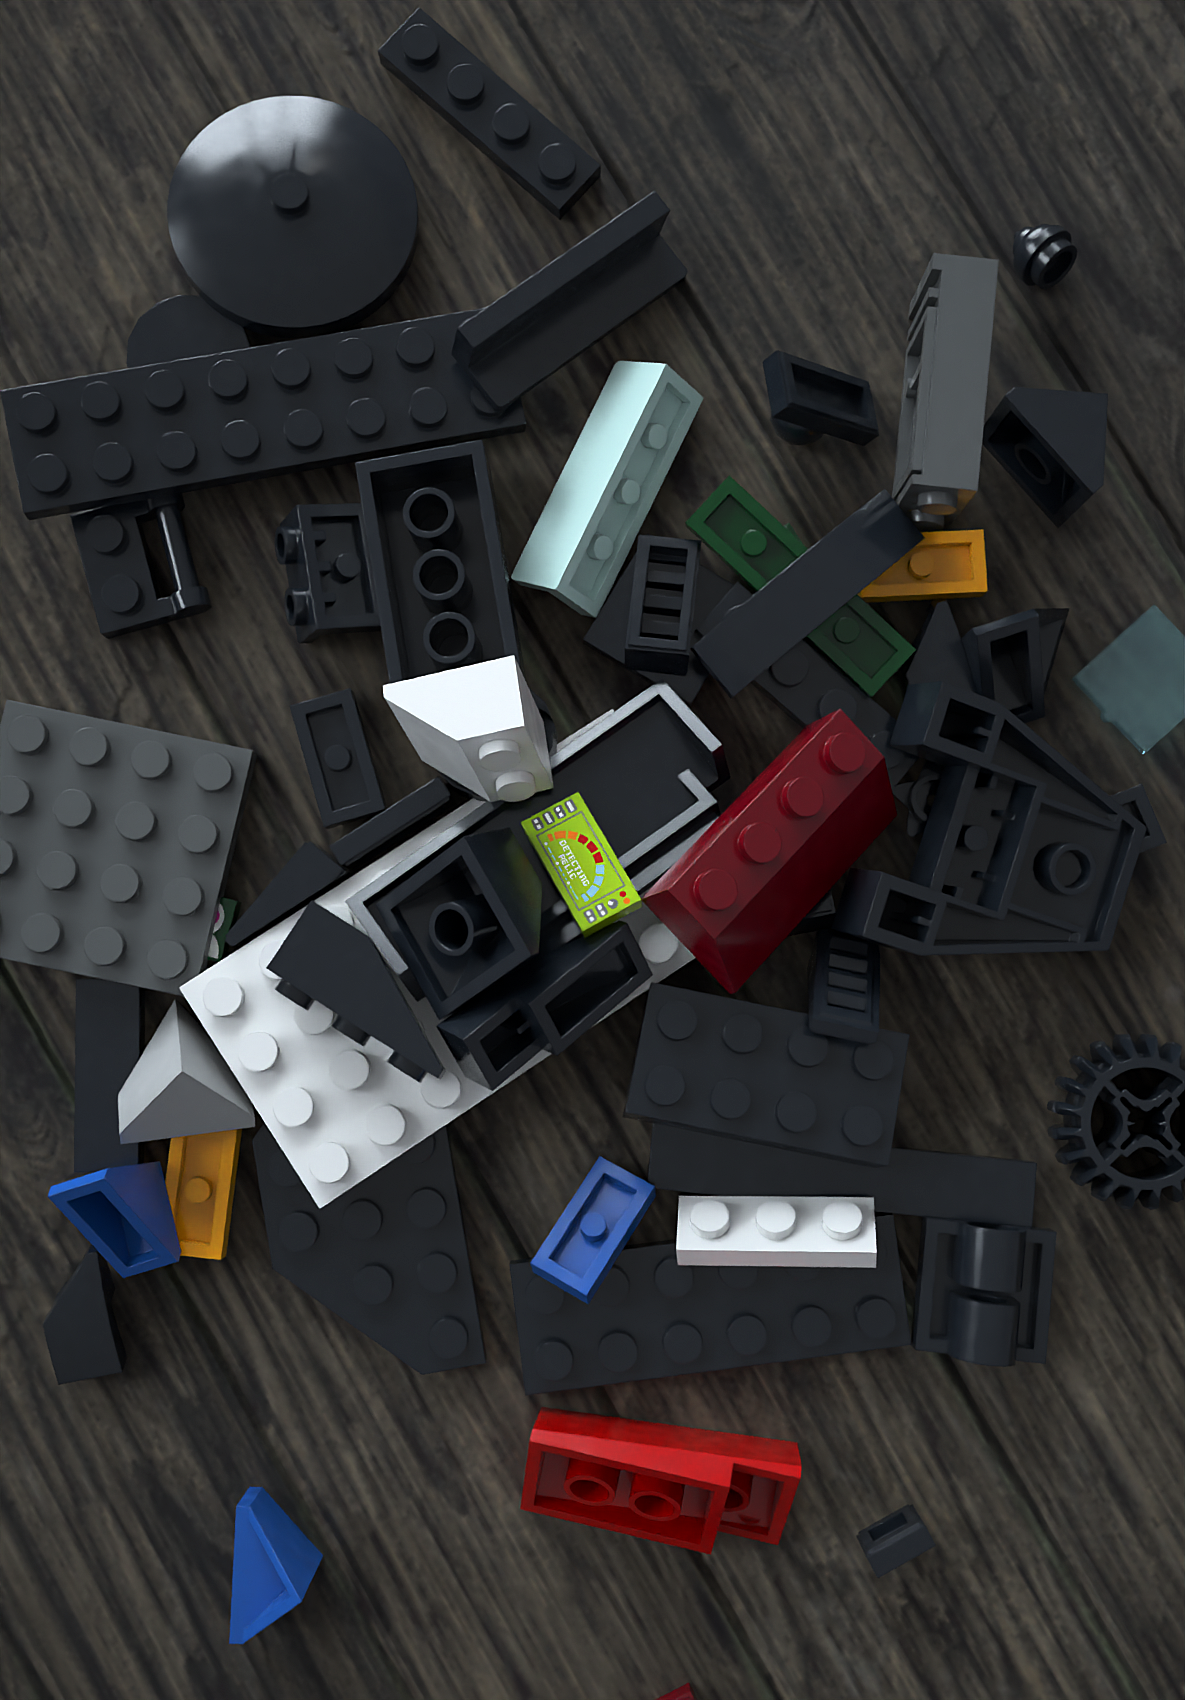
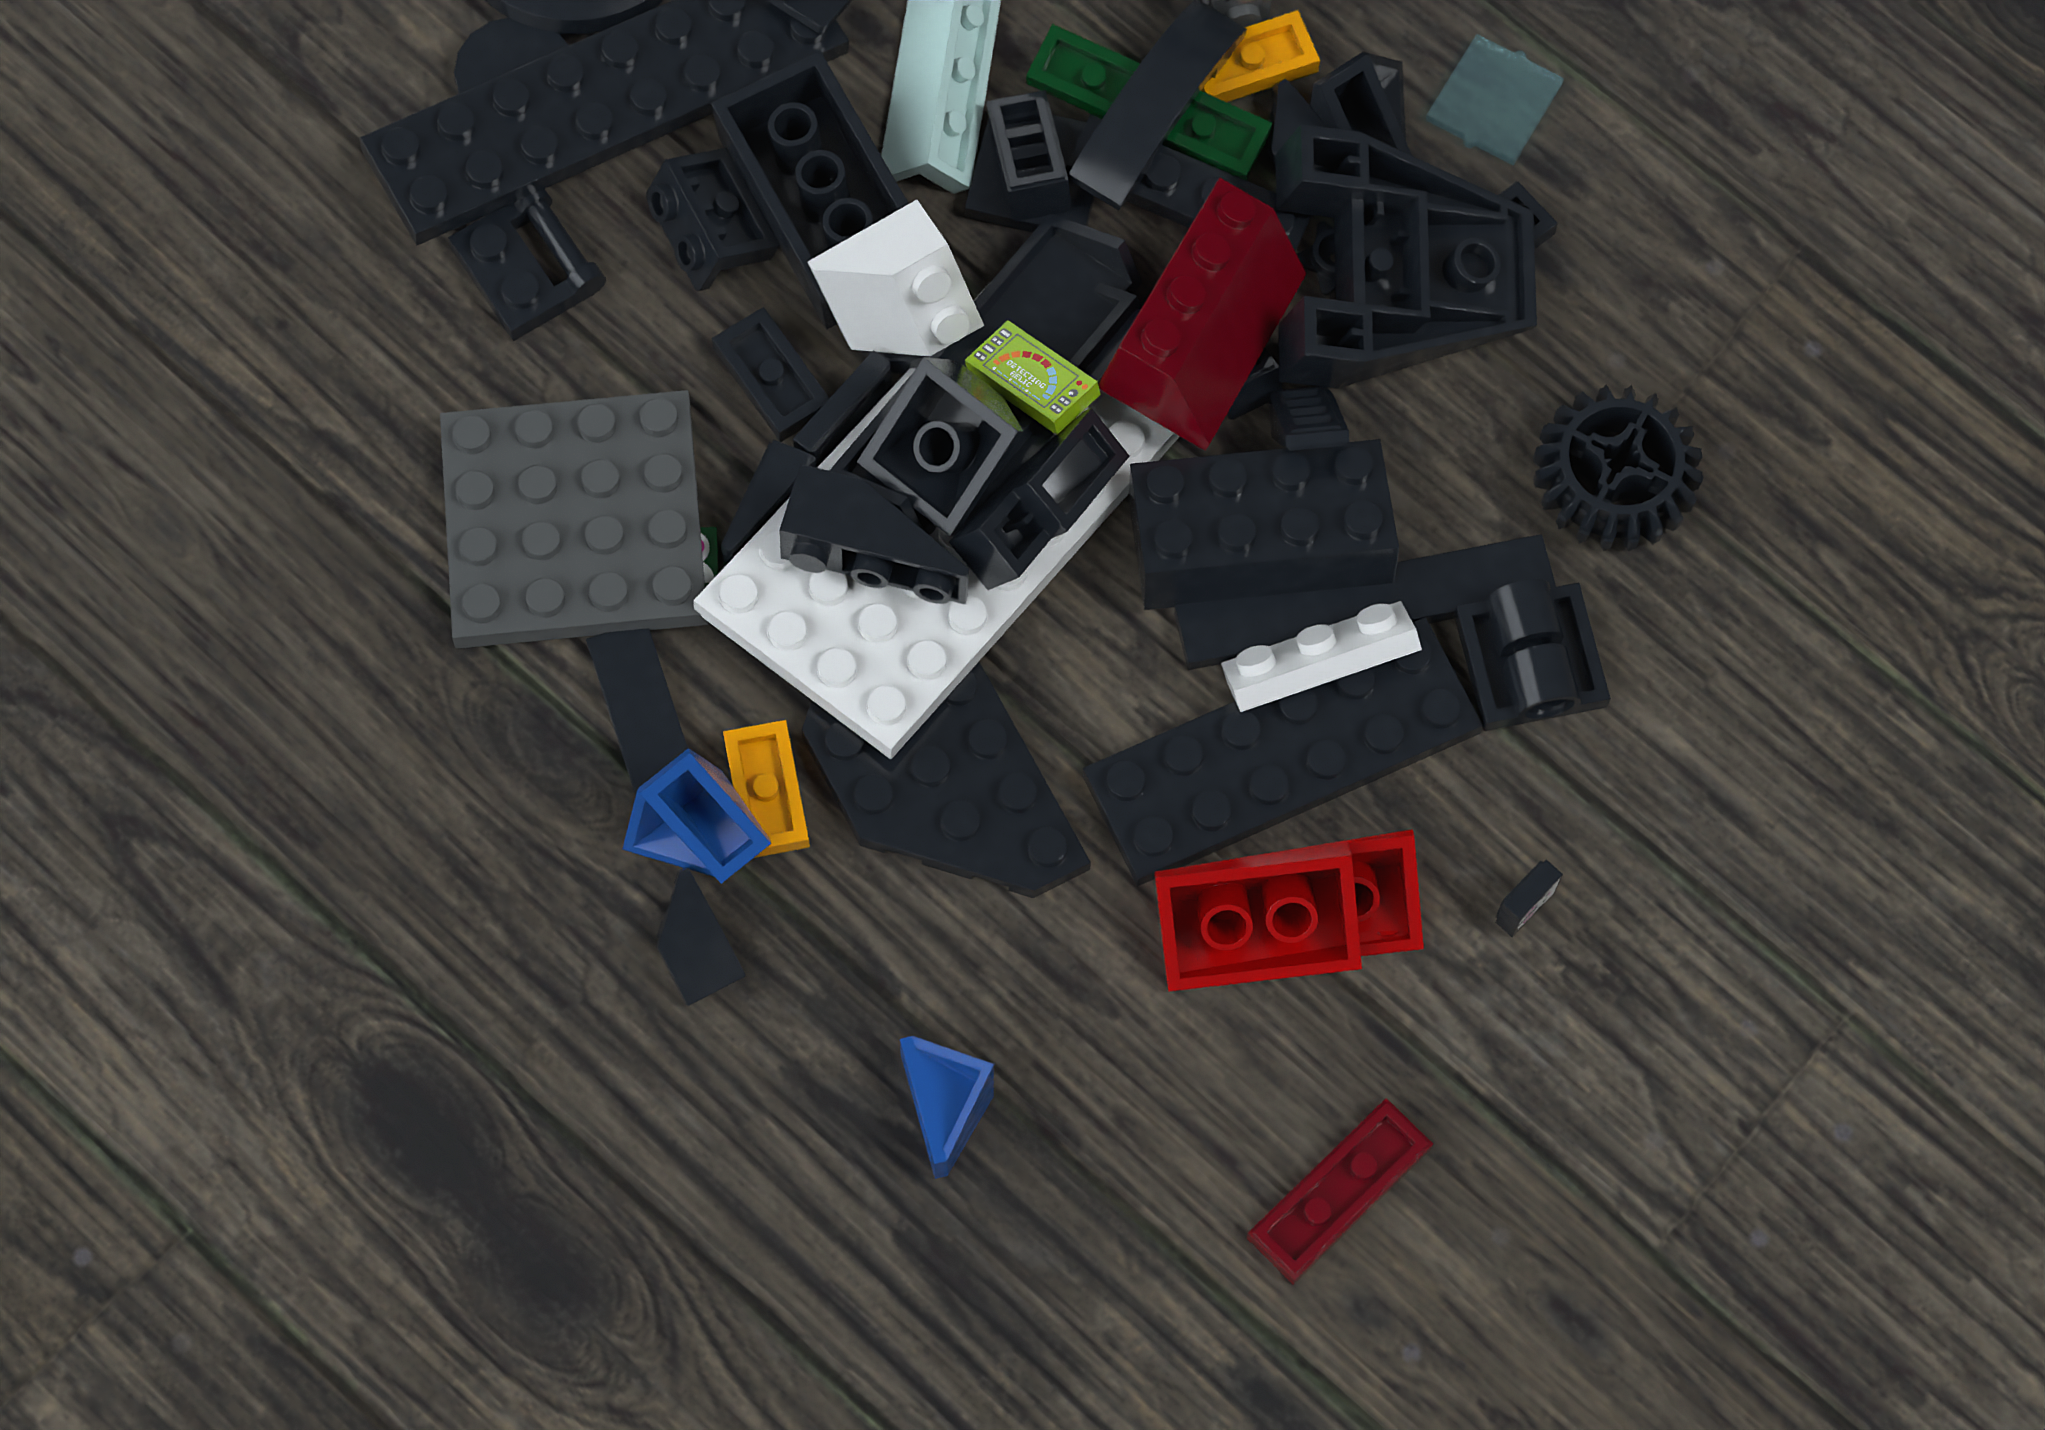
camera: 20 degrees left, 15 degrees down
light grey slope [118,998,255,1144] -> none
blue plate [530,1156,656,1305] -> none

